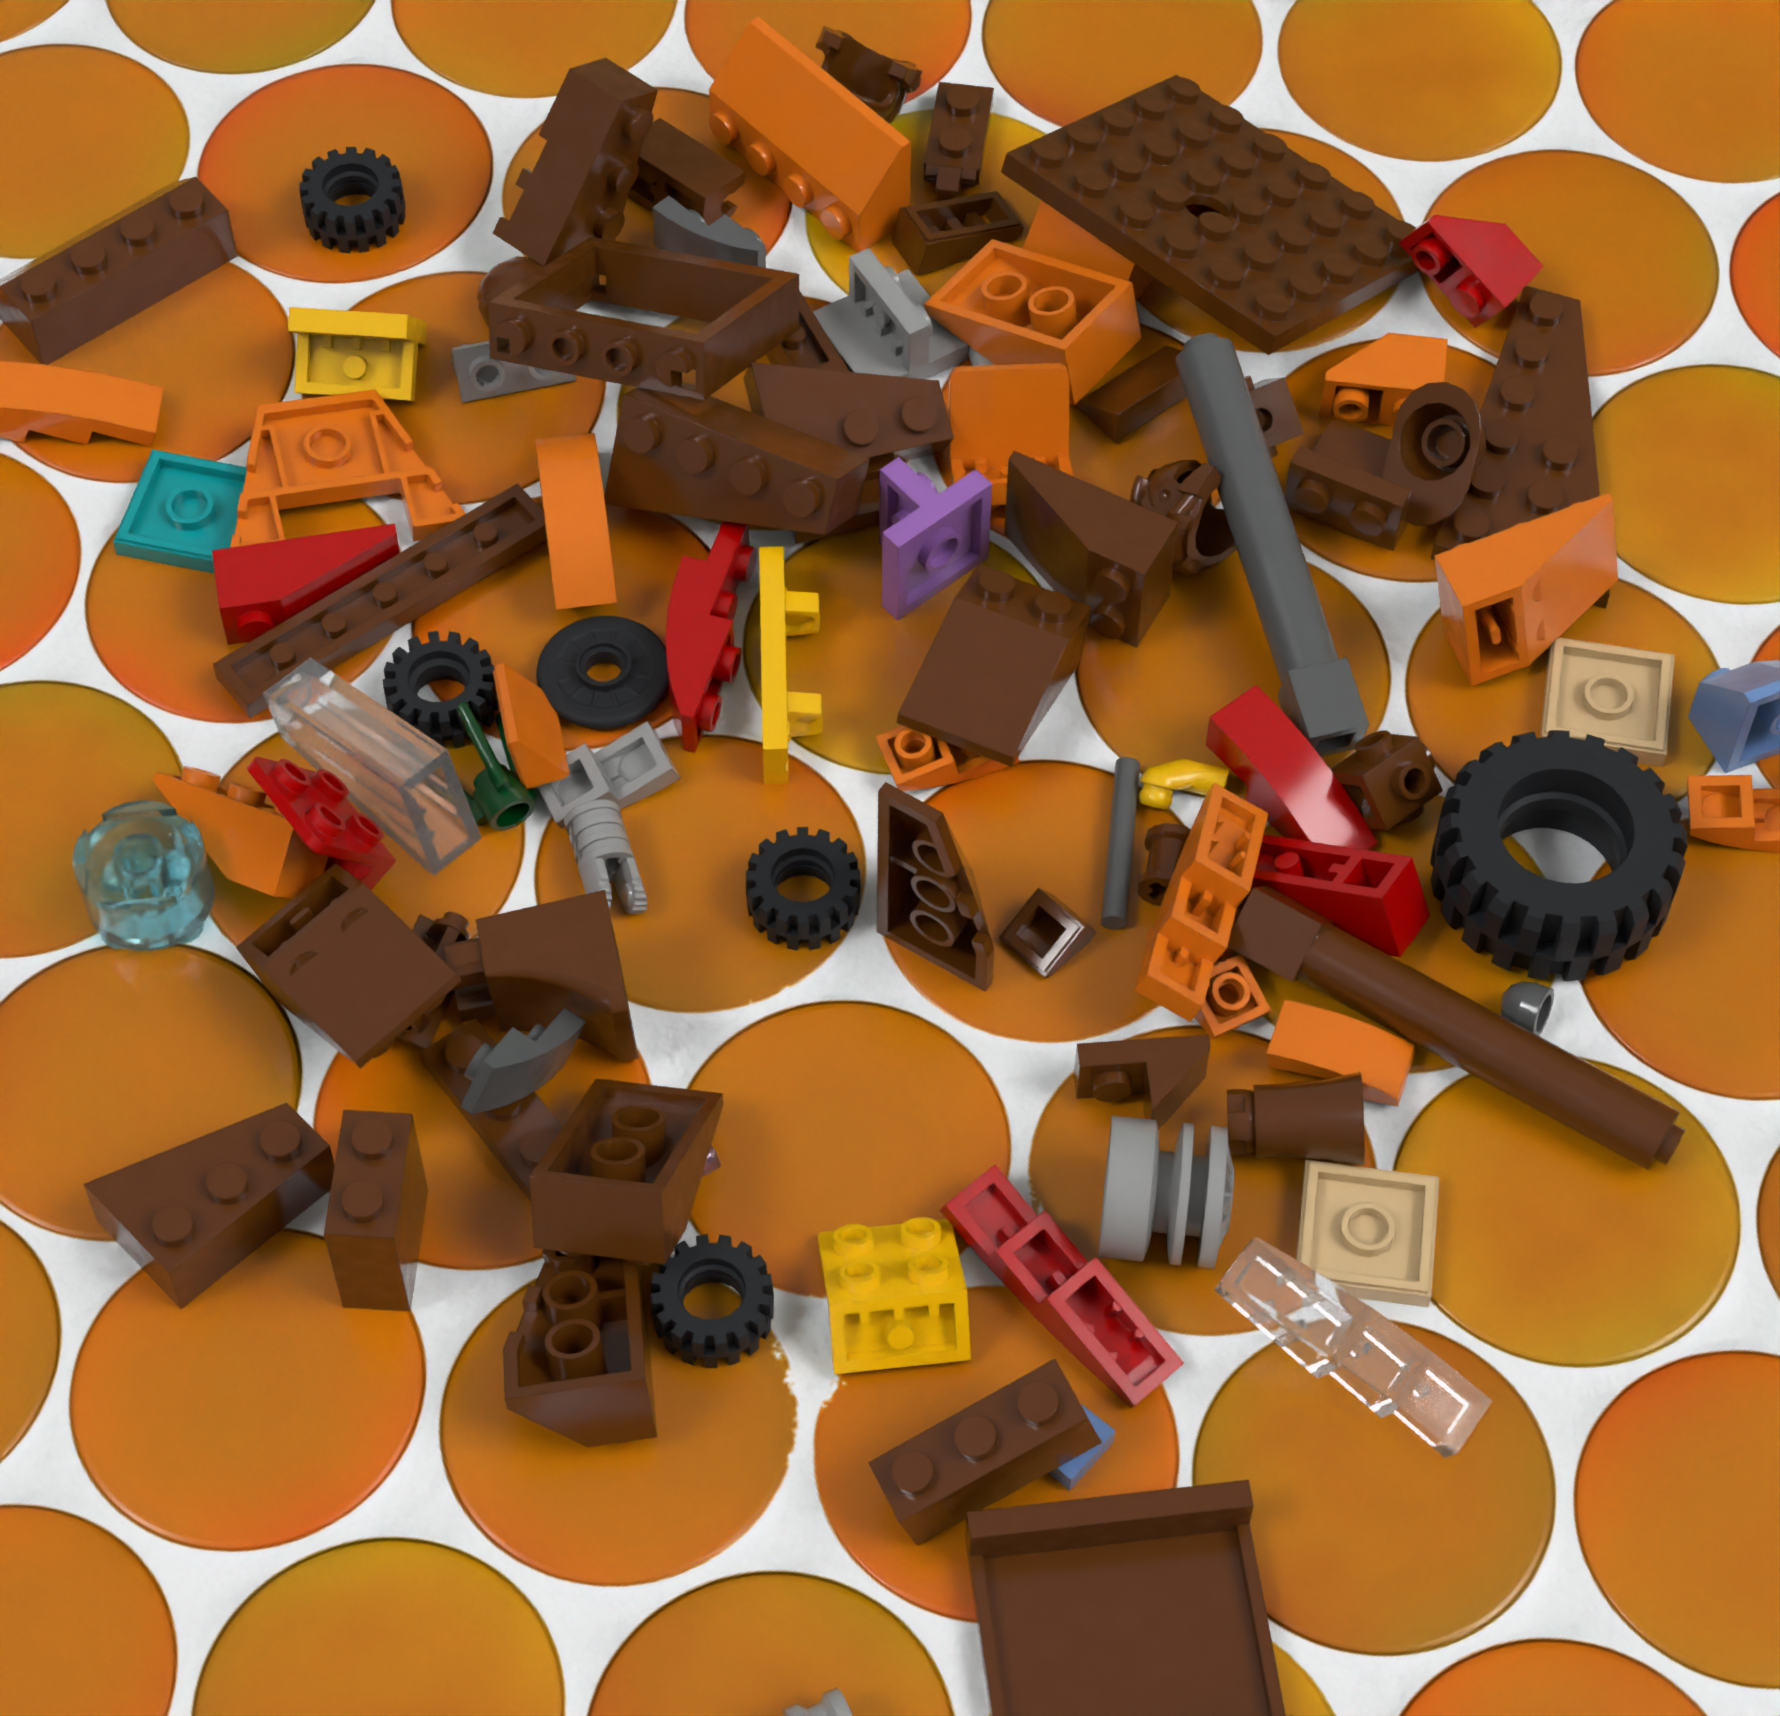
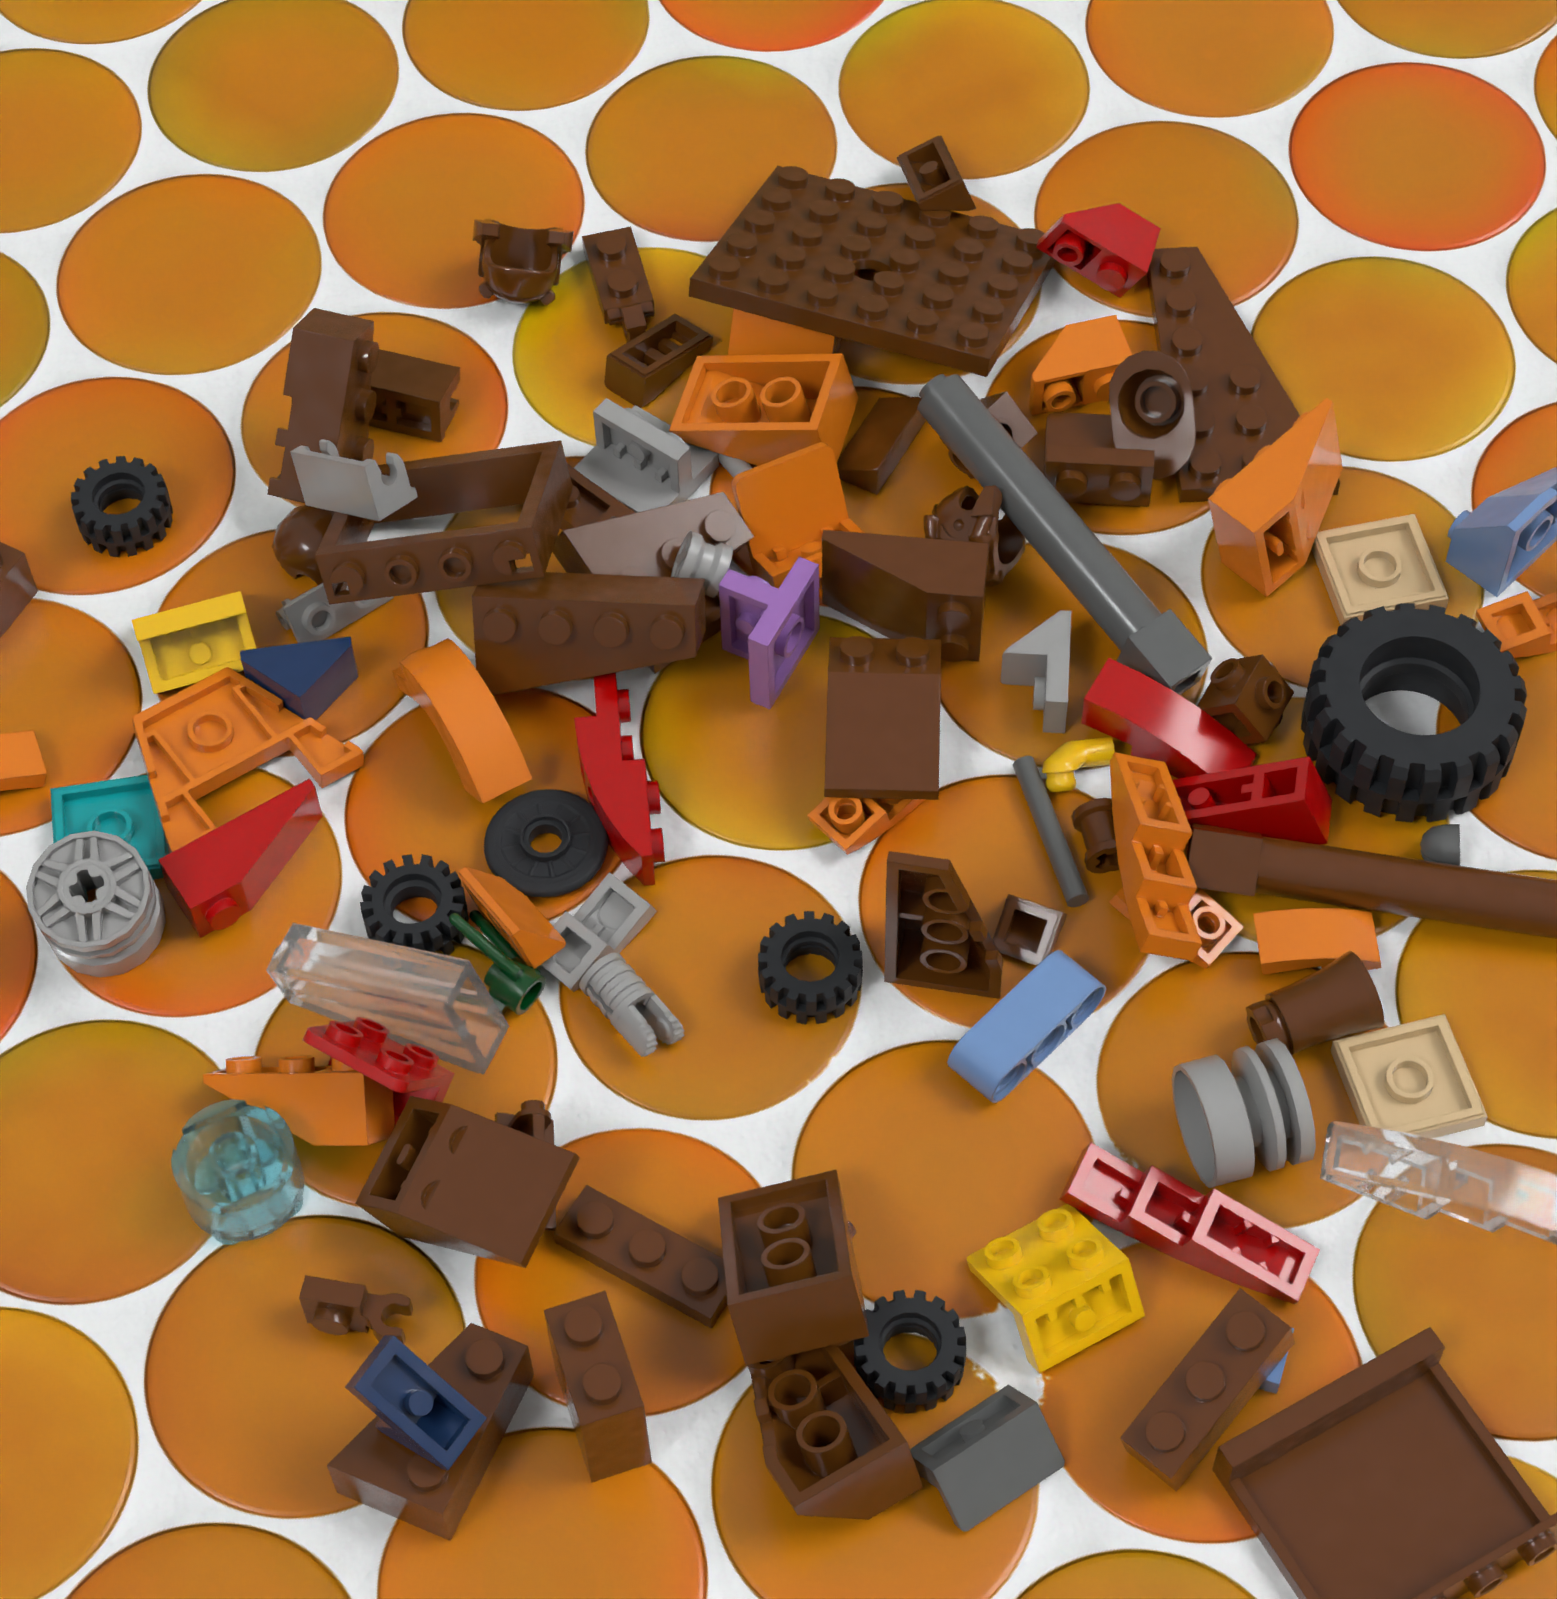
camera: 20 degrees left, 0 degrees up
reddish brown plate [213,483,547,718] -> none
reddish brown hips [444,890,639,1062] -> none
dark grey slope [460,1008,586,1114] -> none
dark grey slope [652,196,766,268] -> none
orange slope [709,16,911,253] -> none
yellow hinge [759,546,823,784] -> none
reddish brown slope [1074,1034,1210,1130] -> none
none -> light grey wheel [26,831,166,978]
none -> dark blue slope [240,636,358,720]
none -> light grey hinge [290,439,418,521]
none -> reddish brown plate [299,1275,413,1344]
none -> dark blue slope [345,1335,487,1470]
none -> light grey wheel [671,531,733,598]
none -> reddish brown slope [897,135,976,211]
none -> dark grey panel [910,1384,1065,1532]
none -> medium blue beam [947,950,1106,1103]
none -> light grey slope [1001,610,1071,733]

